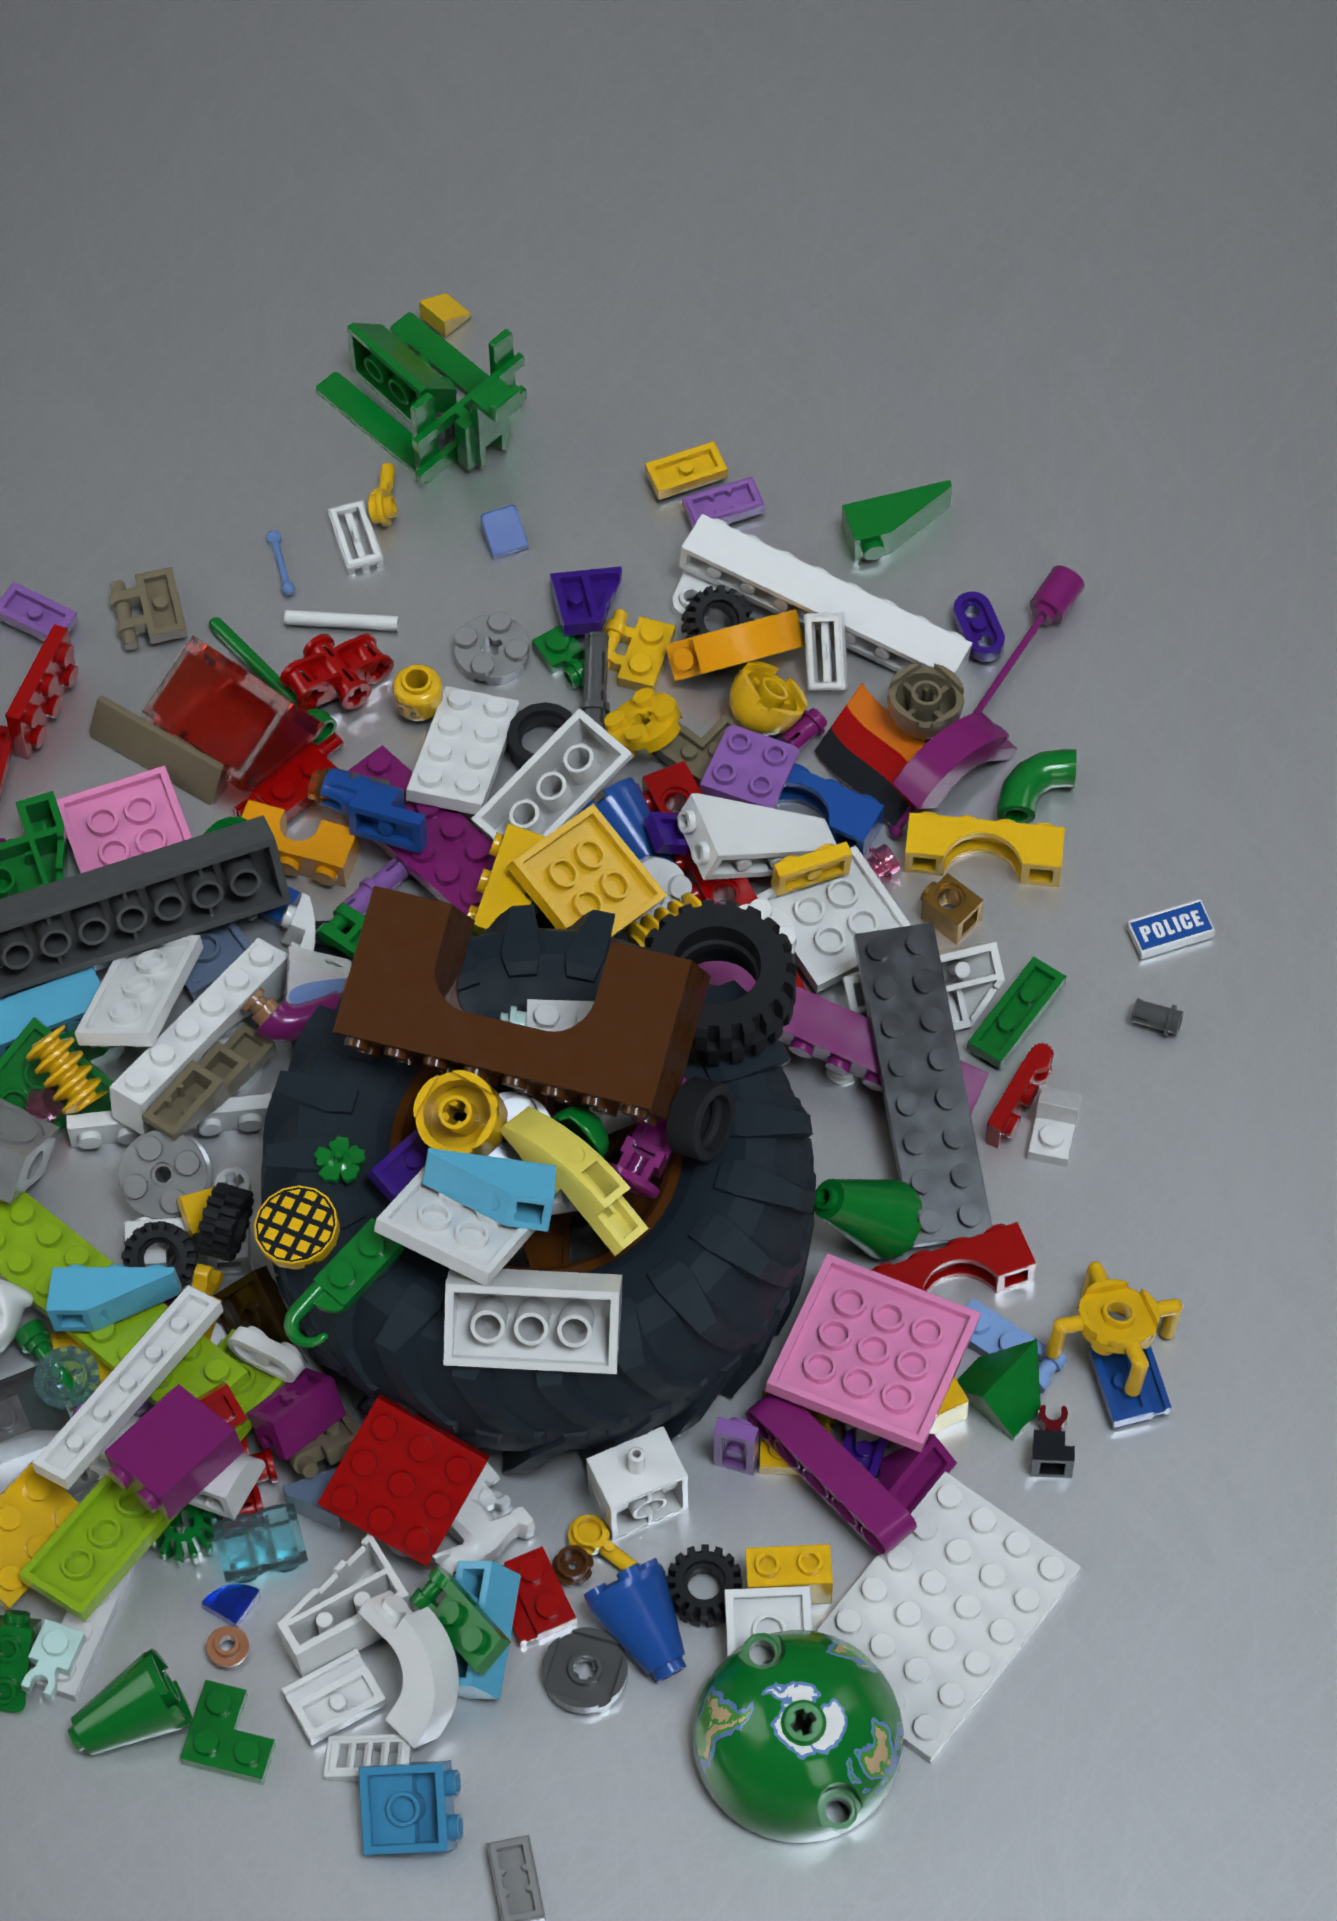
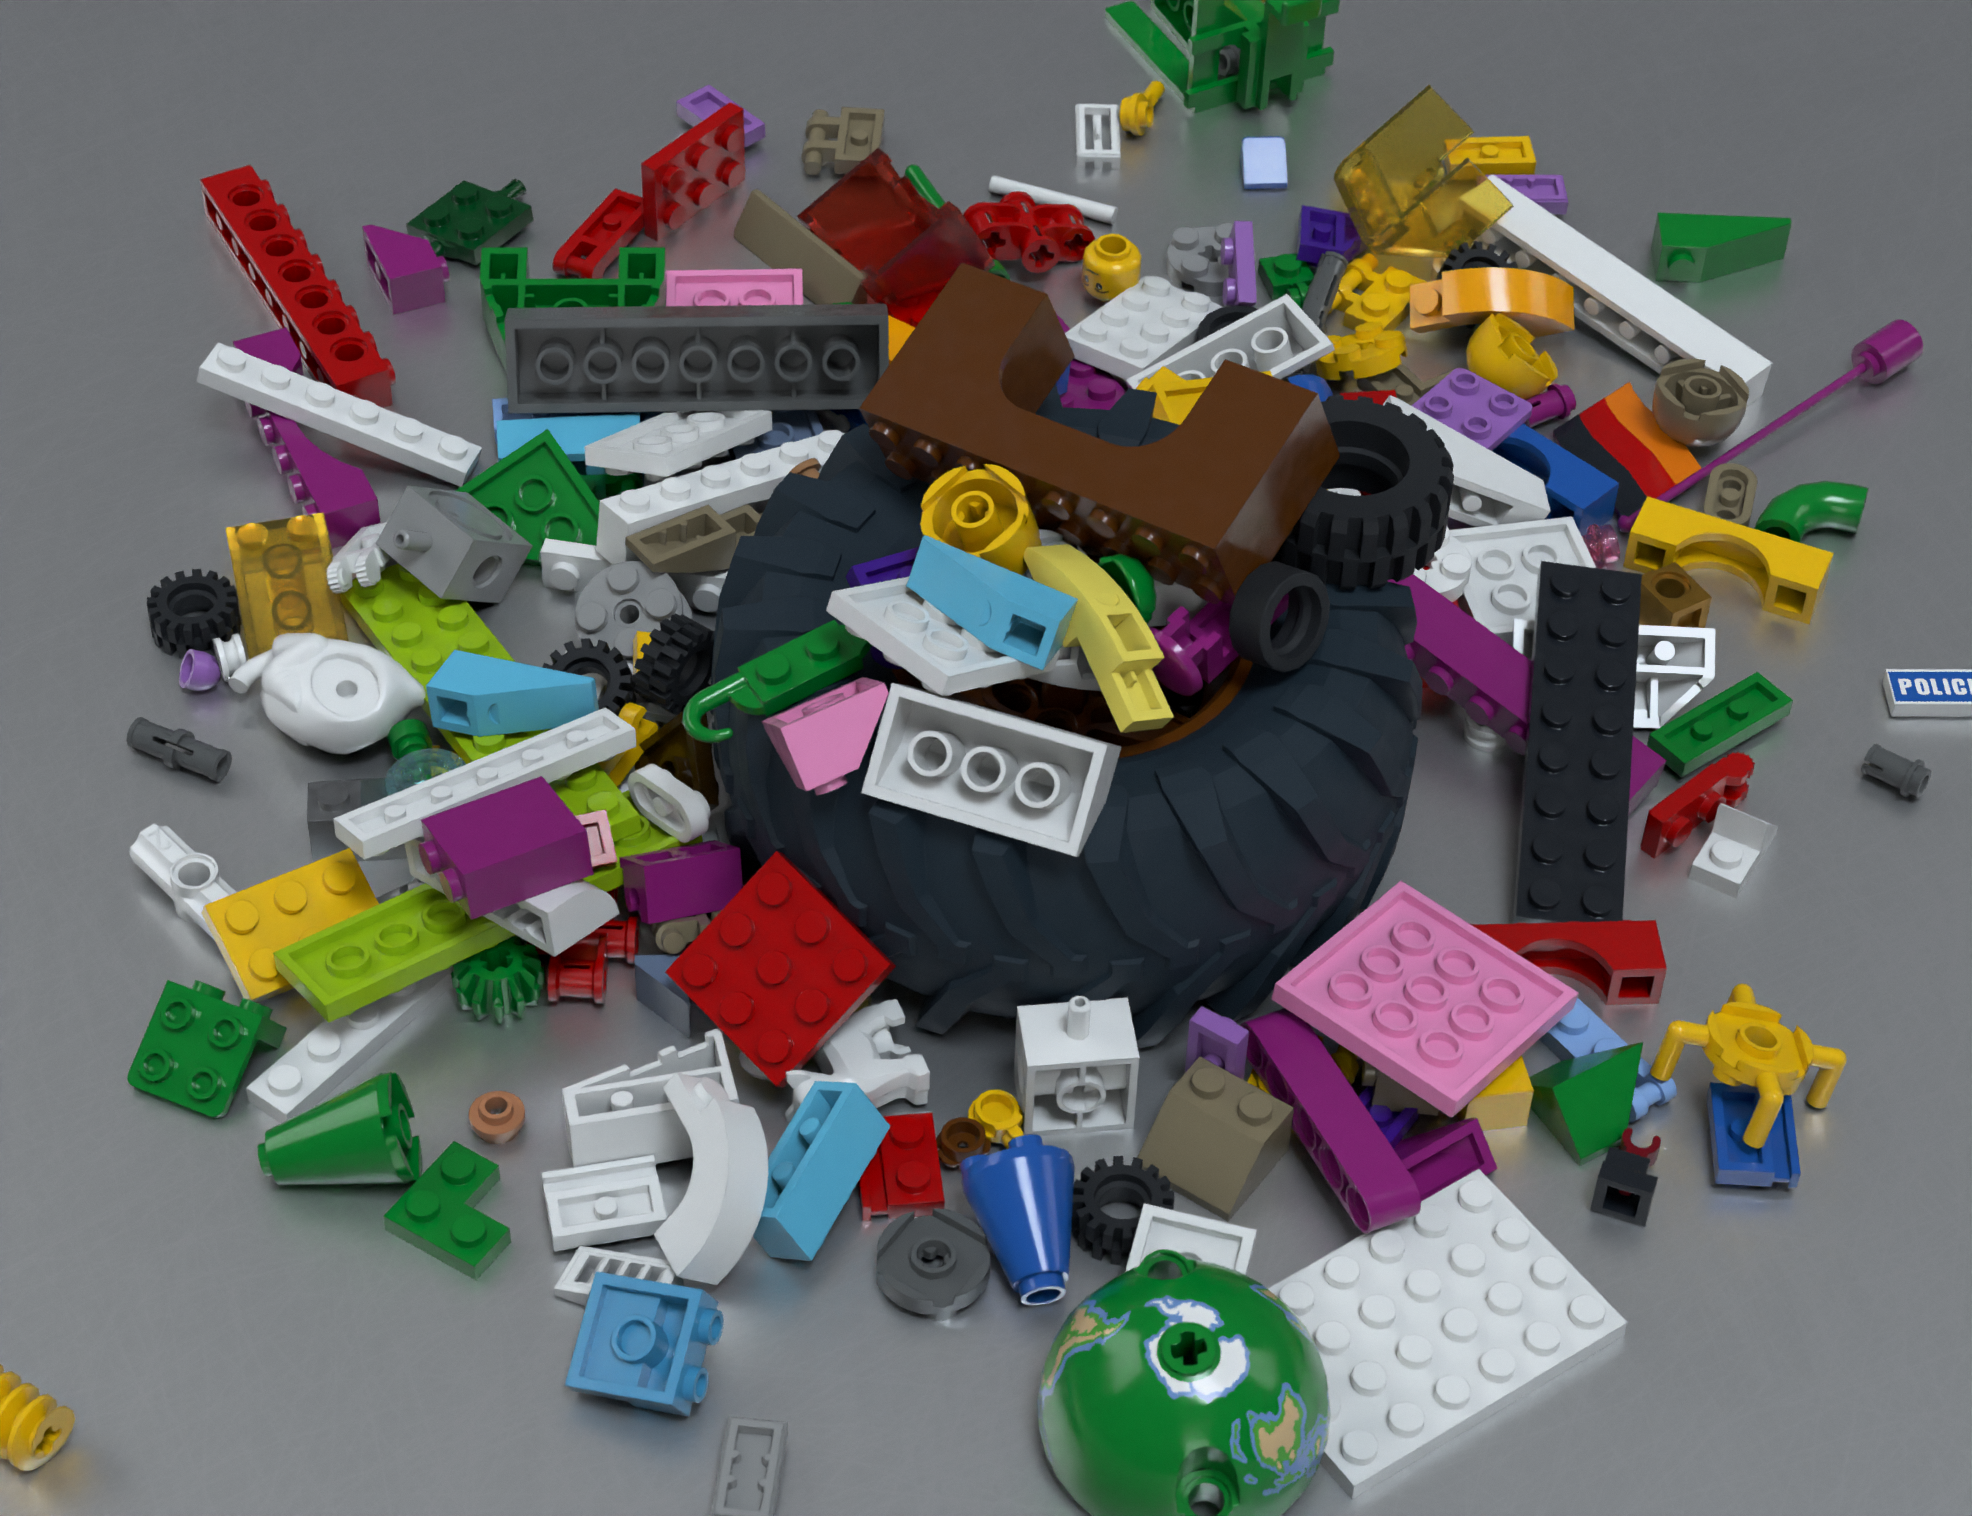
camera: 15 degrees right, 15 degrees down
light aqua plate [21,1619,86,1702] -> none
yellow piece [26,1024,109,1115] -> none
clear pink plate [26,1088,63,1124] -> none
clear blue tile [201,1584,261,1628] -> none
clear light blue brick [212,1503,308,1583] -> none
tile [254,1185,340,1270] -> none
medium blue hinge [266,530,295,596] -> none
green plant [314,1135,366,1184] -> none
green plate [410,1565,511,1675] -> none
yellow brick [745,1544,833,1604] -> none
yellow plate [771,841,853,896] -> none
white tile [804,612,848,690] -> none
green cone [813,1179,922,1260] -> none
magenta arch [892,712,1017,809] -> none
dark purple plate [953,592,1005,662] -> none
none -> bright pink slope [762,677,889,795]
none -> dark tan slope [1137,1057,1294,1222]
none -> medium lavender plate [1220,221,1257,308]
none -> clear yellow windscreen [1334,85,1514,259]
none -> dark tan plate [1702,463,1758,527]

